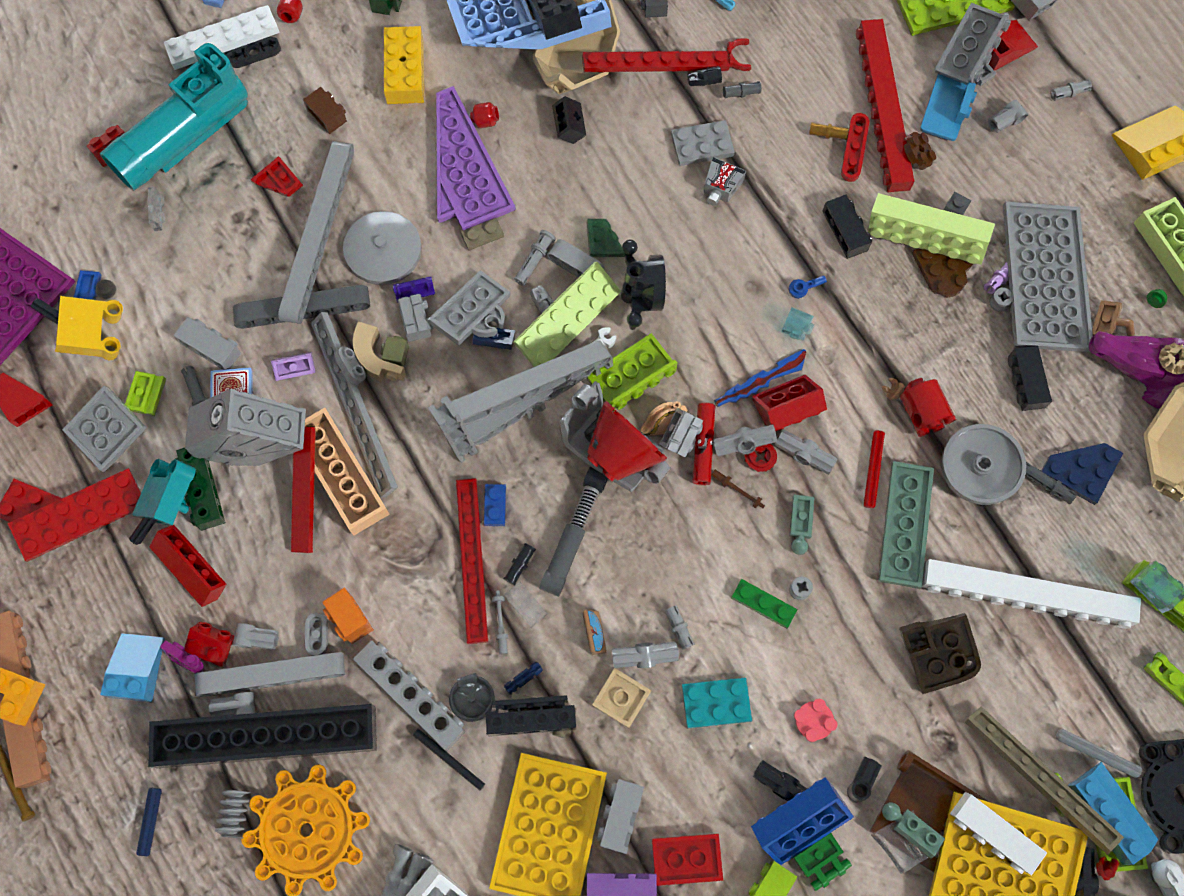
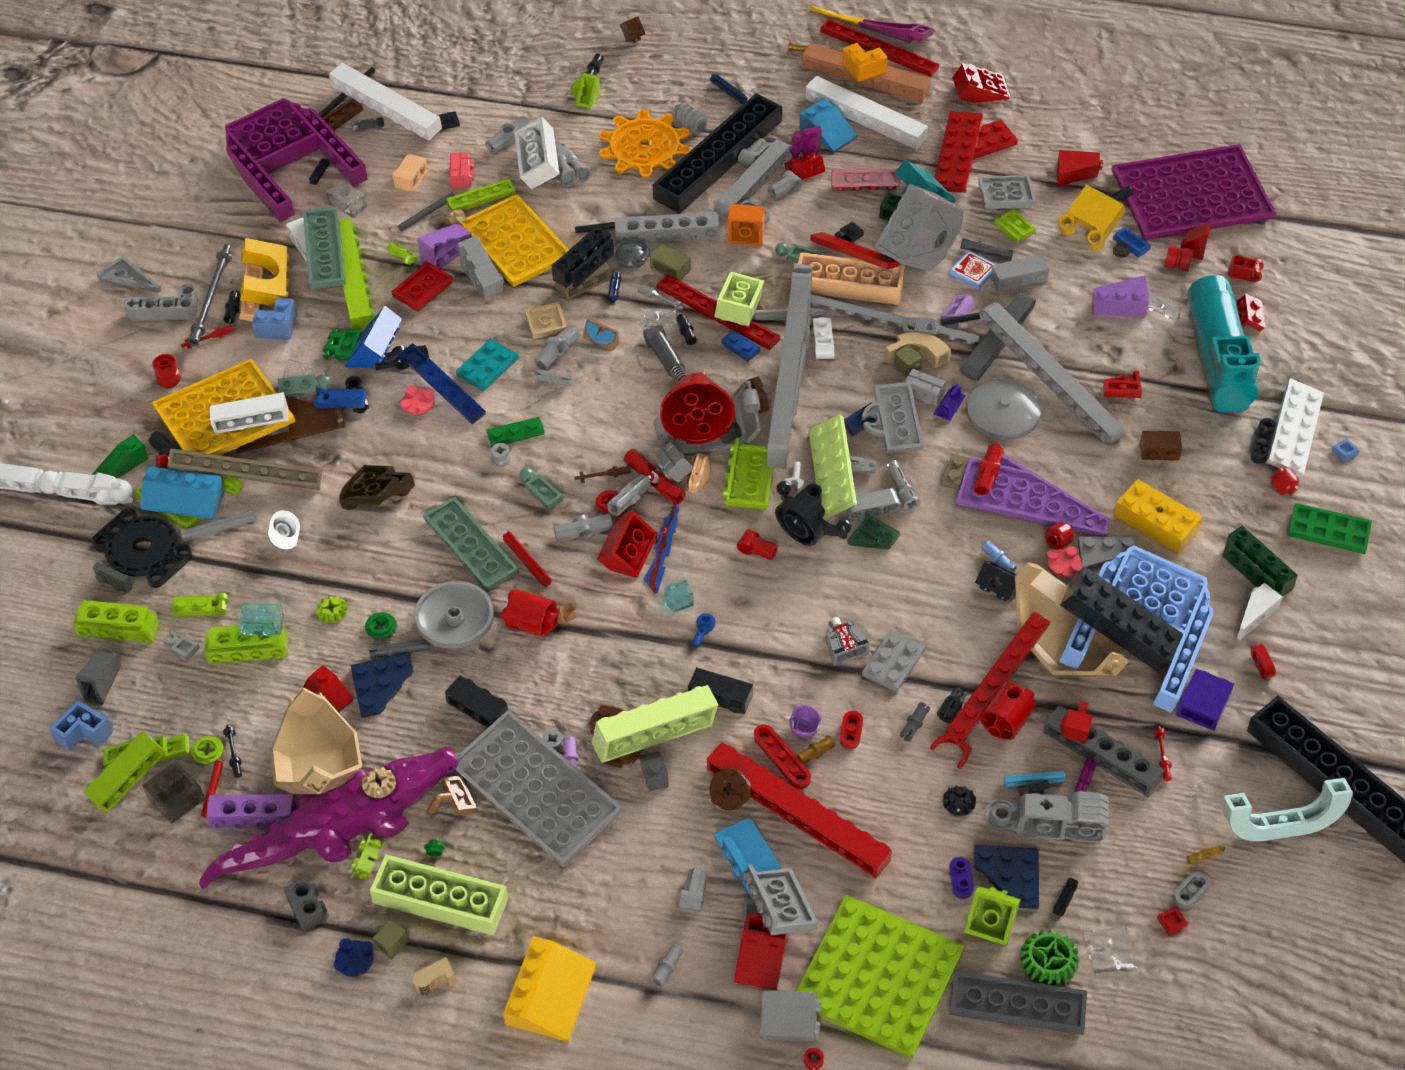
camera: 135 degrees right, 20 degrees down
white brick [922,559,1141,629] -> none
none -> white piece [268,510,300,549]
none -> red slope [303,665,353,713]
none -> blue plate [314,387,367,408]
none -> lime gear [316,595,348,623]
none -> green gear [365,612,397,640]
none -> clear blue tile [399,343,486,424]
none -> olive brick [650,244,691,281]
none -> yellowish green brick [714,272,764,326]
none -> red piece [737,529,778,560]
none -> reddish brown plate [747,376,769,414]
none -> light grey axle [754,307,824,321]
none -> sand green plate [775,243,826,263]
none -> medium lavender hair [789,705,821,738]
none -> white brick [805,76,928,150]
none -> white plate [813,317,834,359]
none -> black plate [834,222,864,243]
none -> red plate [840,711,863,749]
none -> black bar [940,308,1006,326]
none -> black gear [943,785,976,816]
none -> red piece [974,443,1004,496]
none -> red cylinder [980,680,1036,740]
none -> light blue pin [982,541,1017,573]
none -> coral piece [1047,546,1083,578]
none -> light grey wing [1078,536,1138,569]
none -> medium lavender wedge [1091,275,1149,316]
none -> red wheel [1164,245,1194,272]
none -> red slope [1180,223,1211,260]
none -> red piece [1228,255,1264,282]

